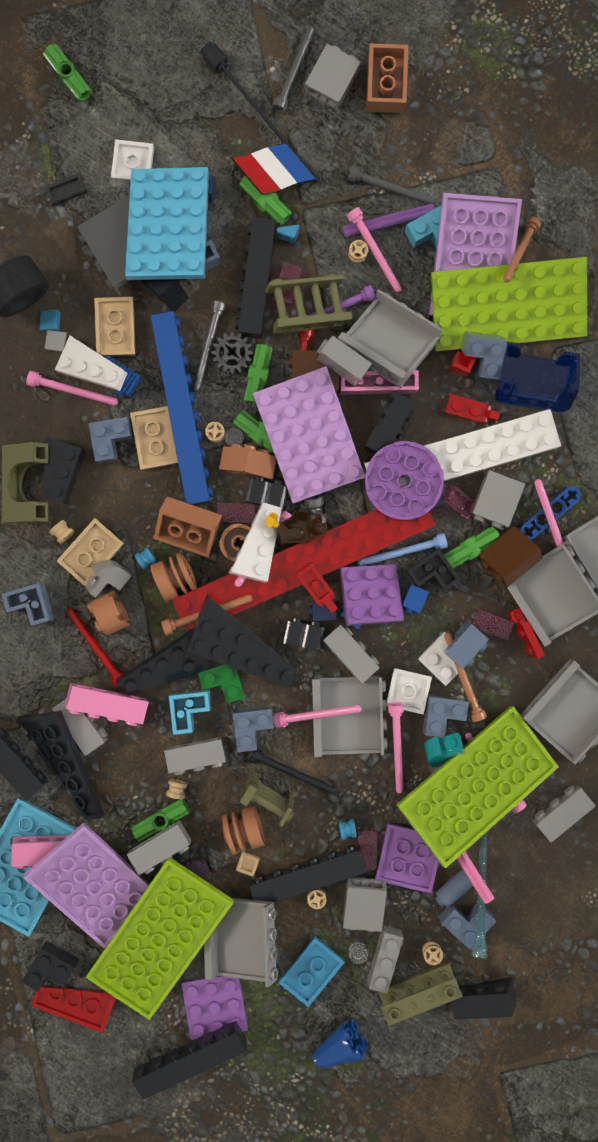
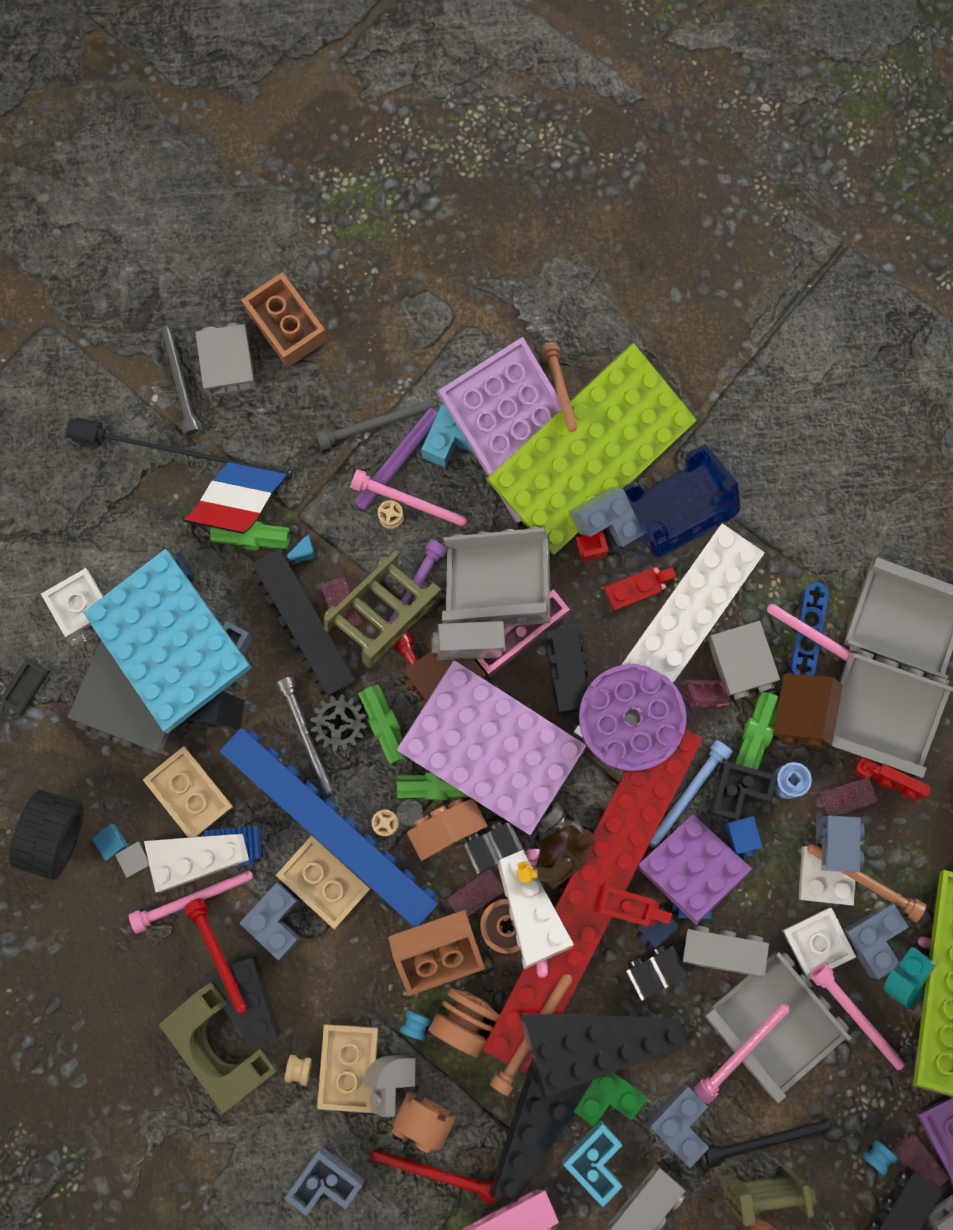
camera: 30 degrees left, 10 degrees down
none -> red piece [184,898,247,1014]
none -> light blue wheel [773,762,812,799]

